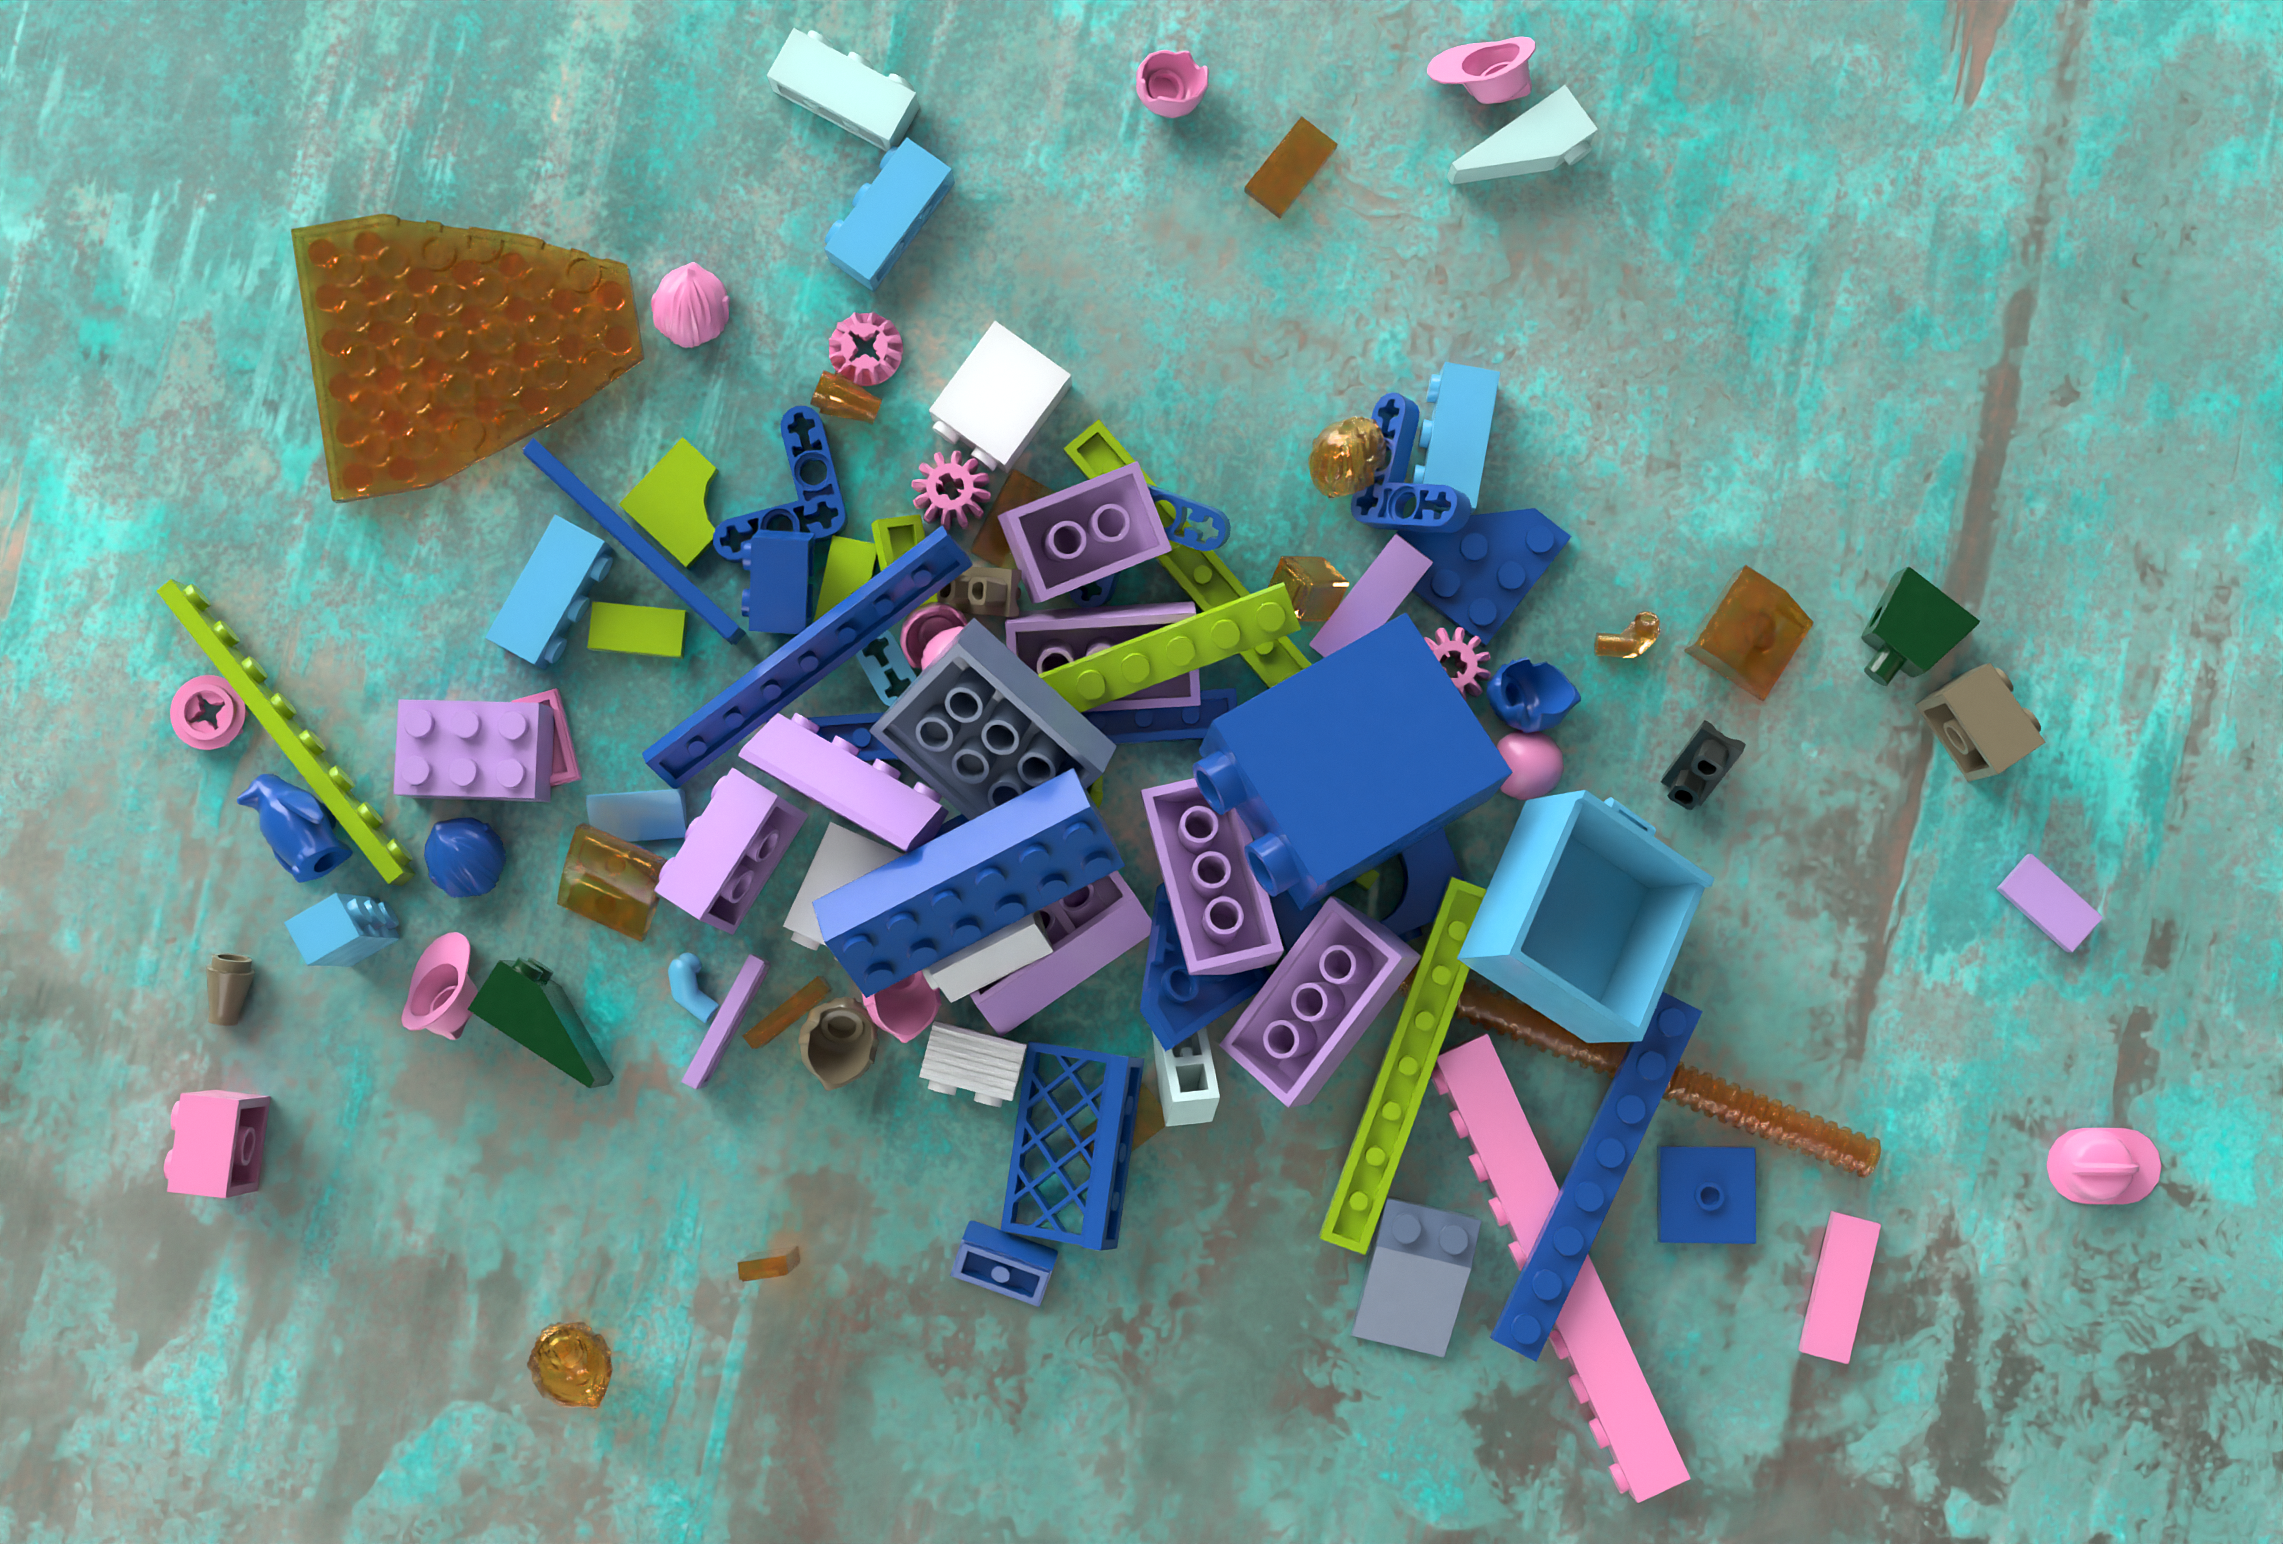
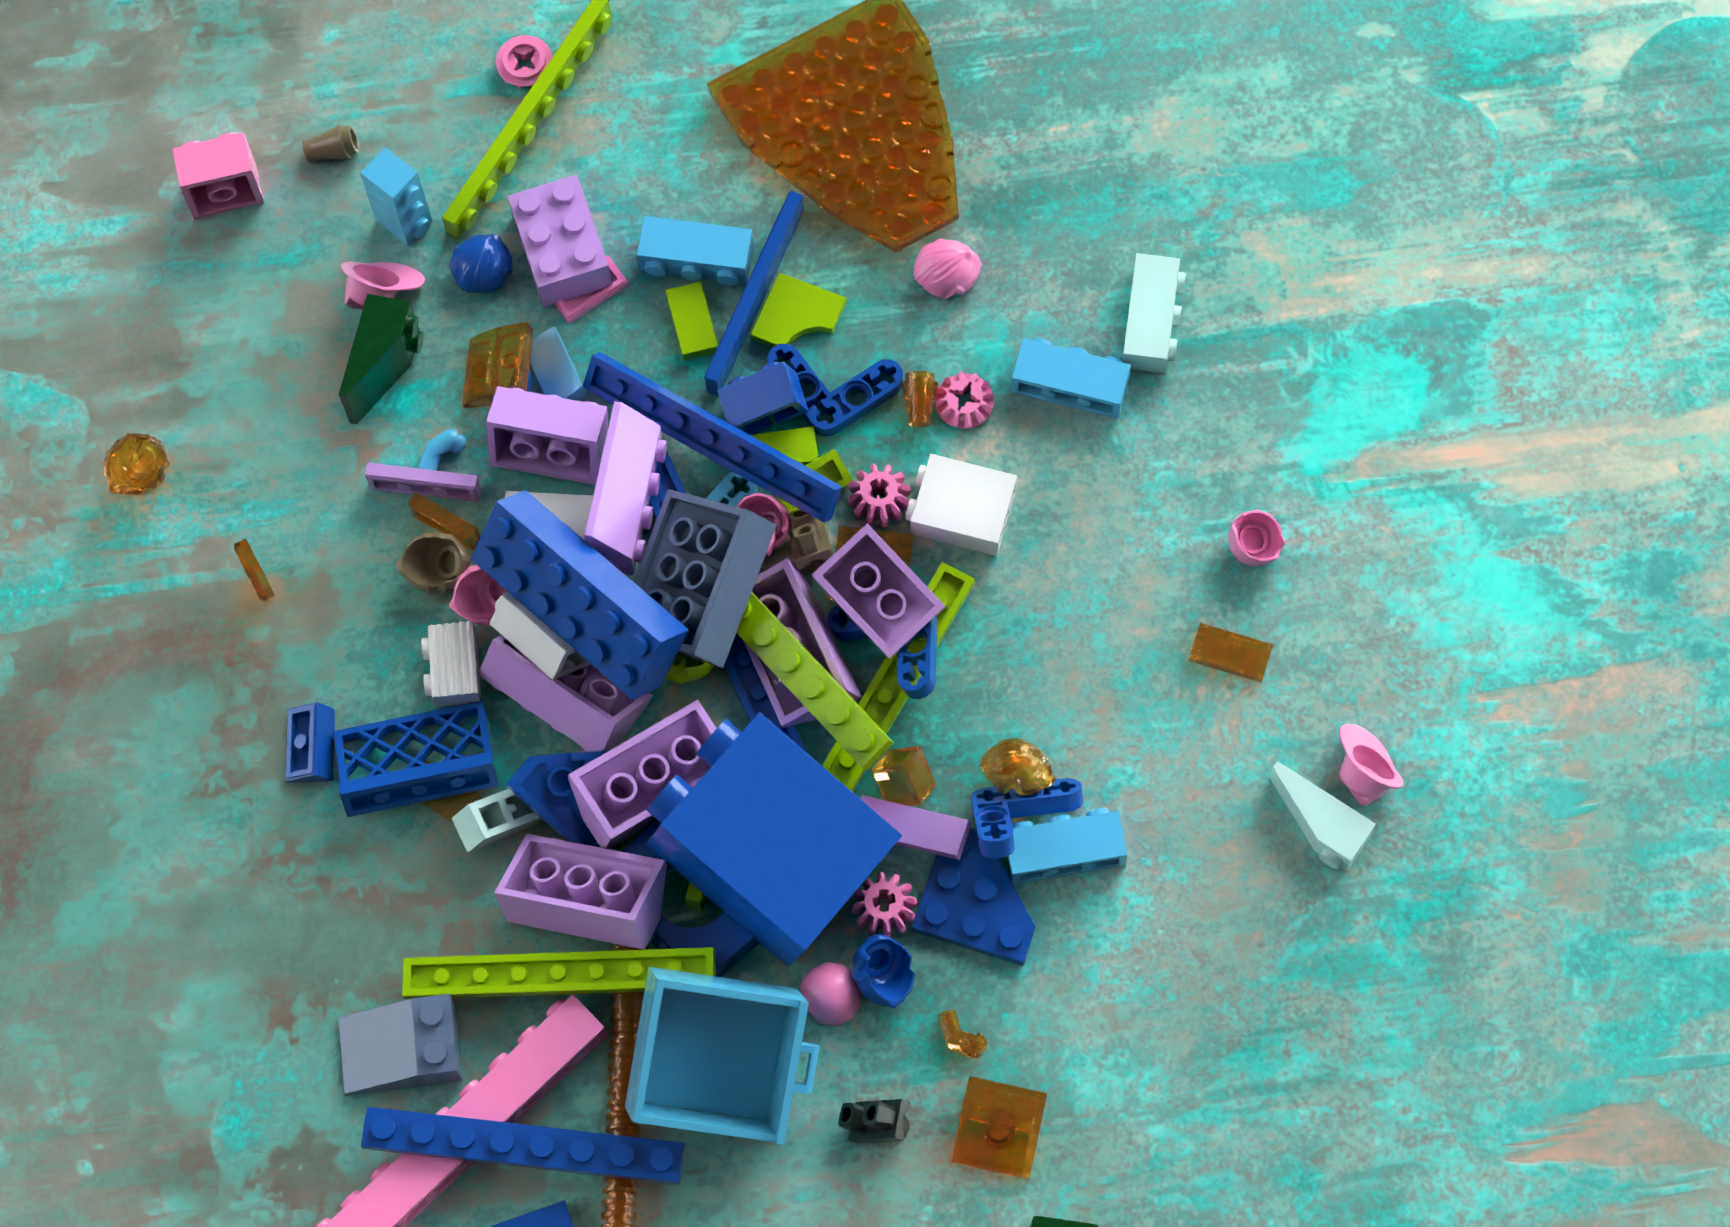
camera: 75 degrees right, 15 degrees down
blue animal [237,774,353,883] -> none

